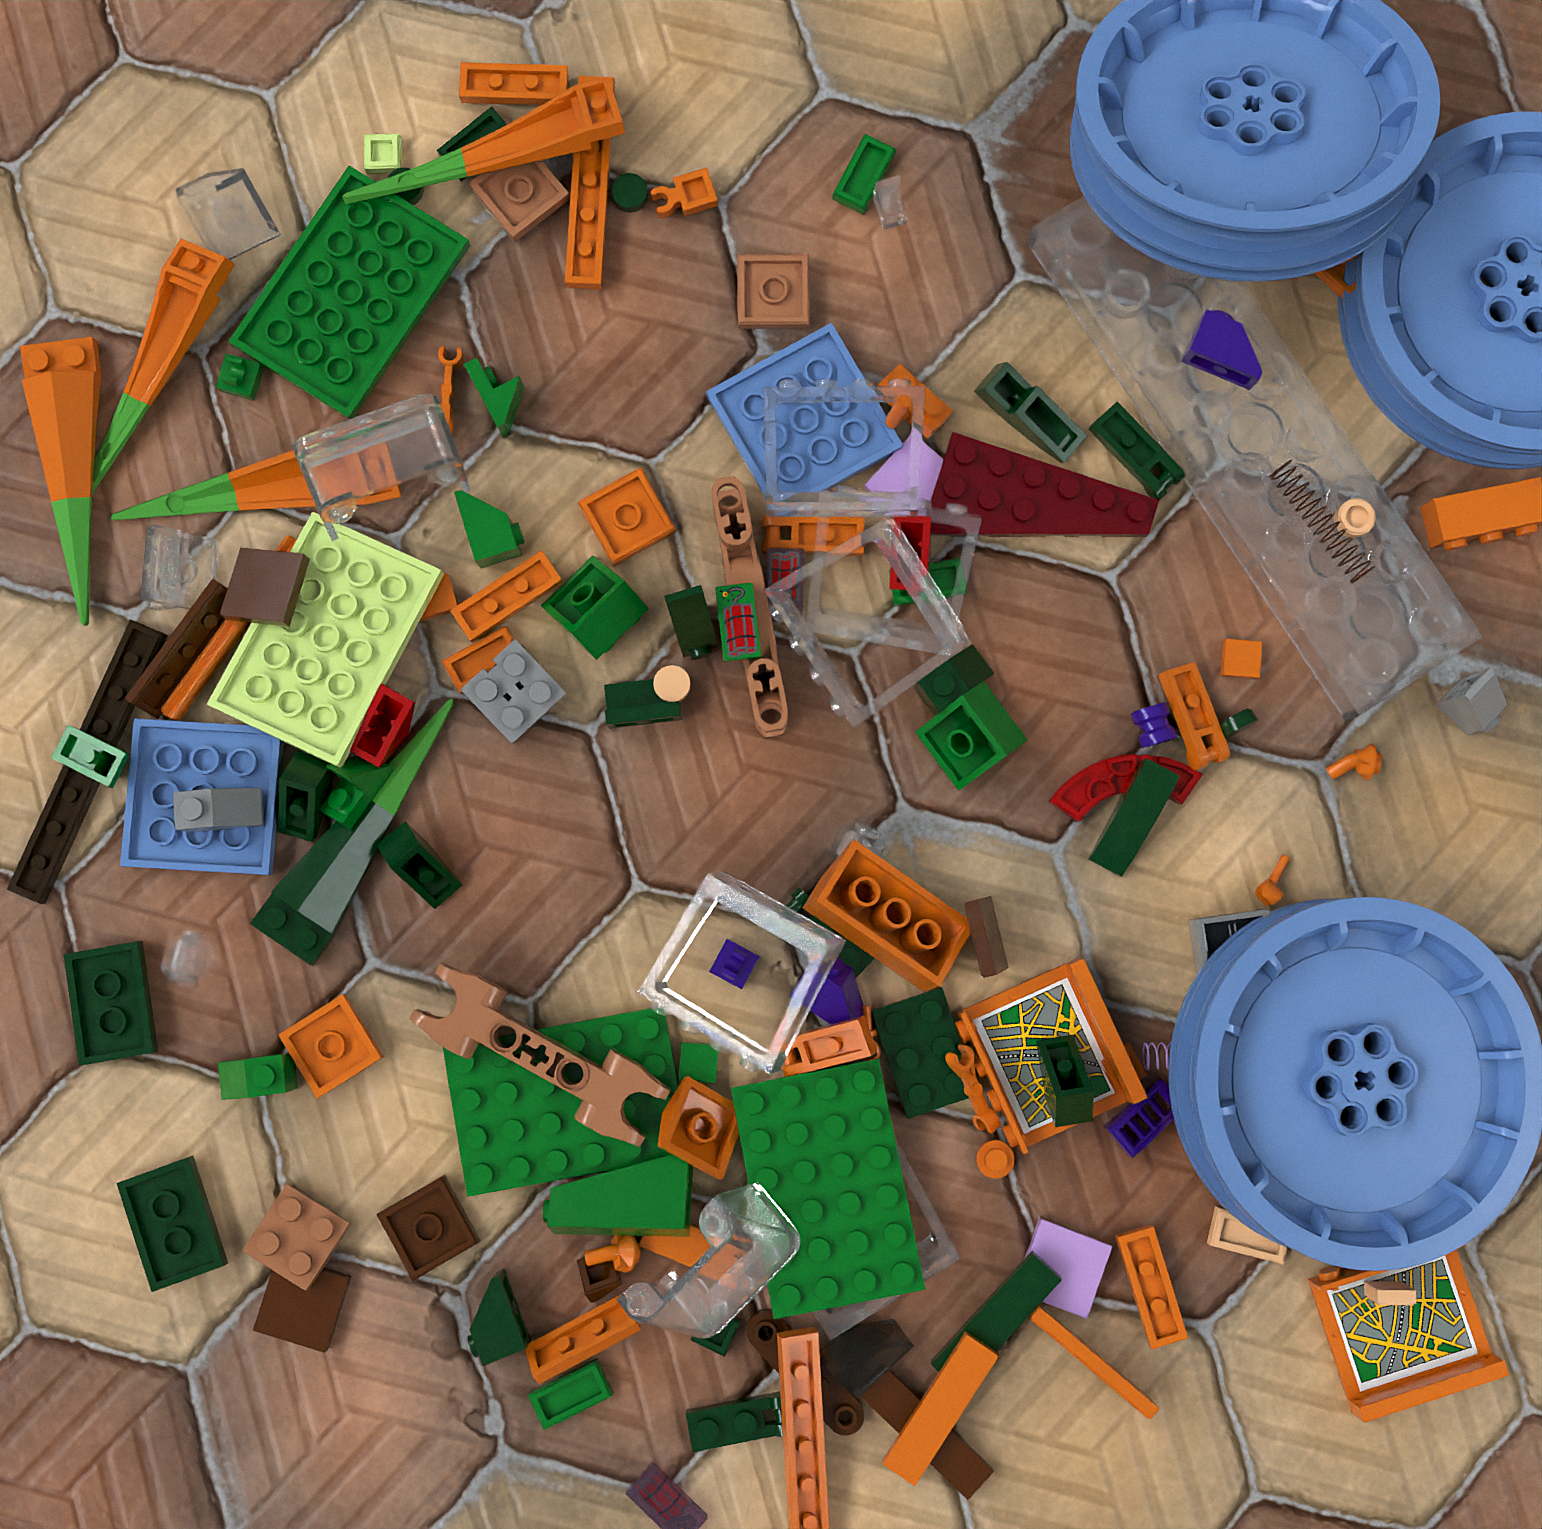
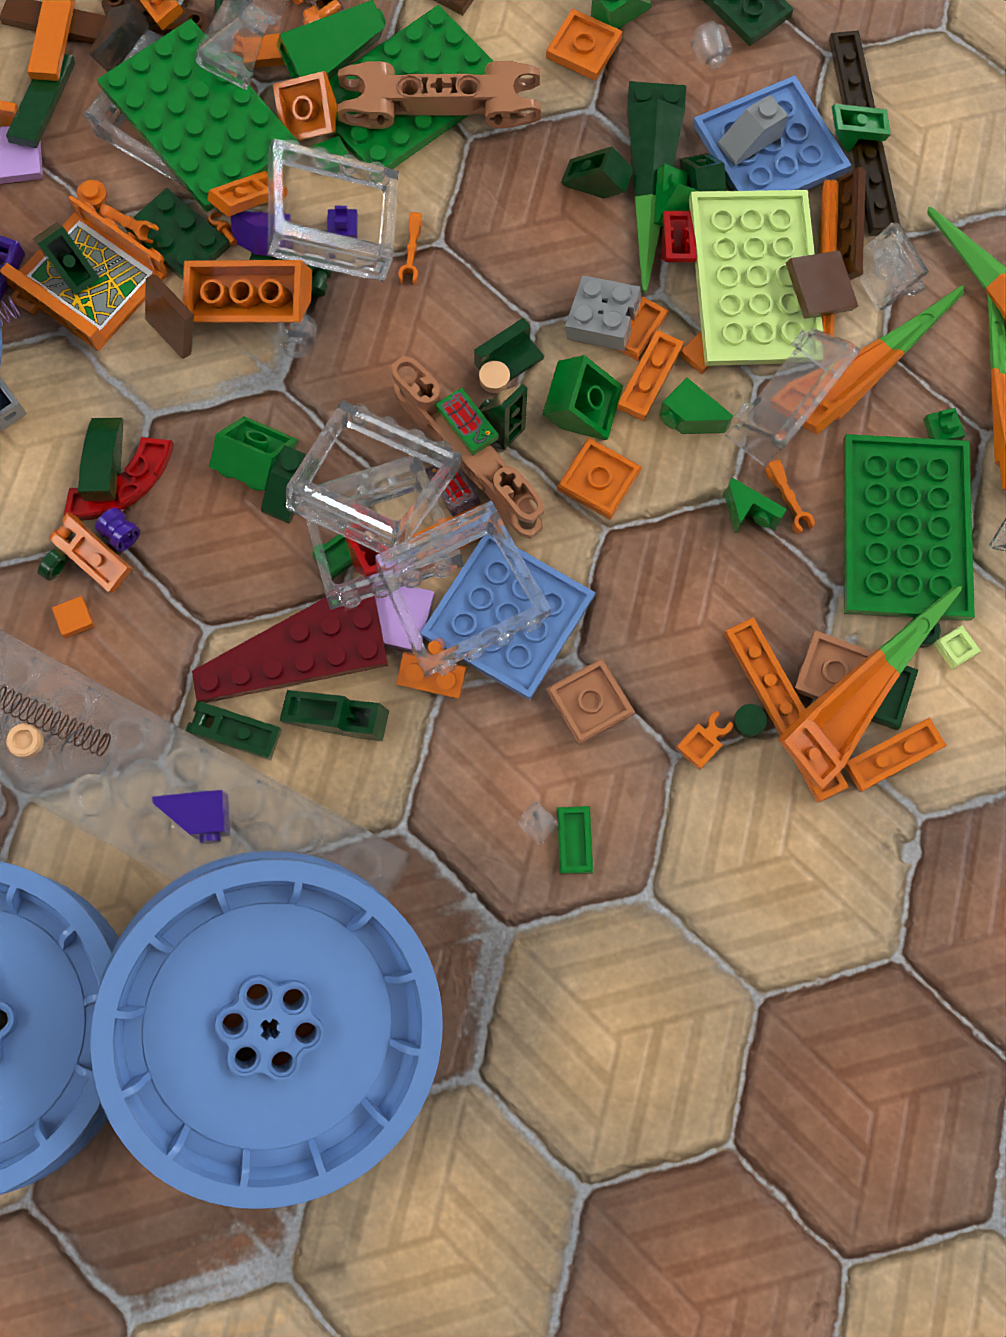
camera: 150 degrees right, 10 degrees down
none -> orange piece [398,212,423,285]

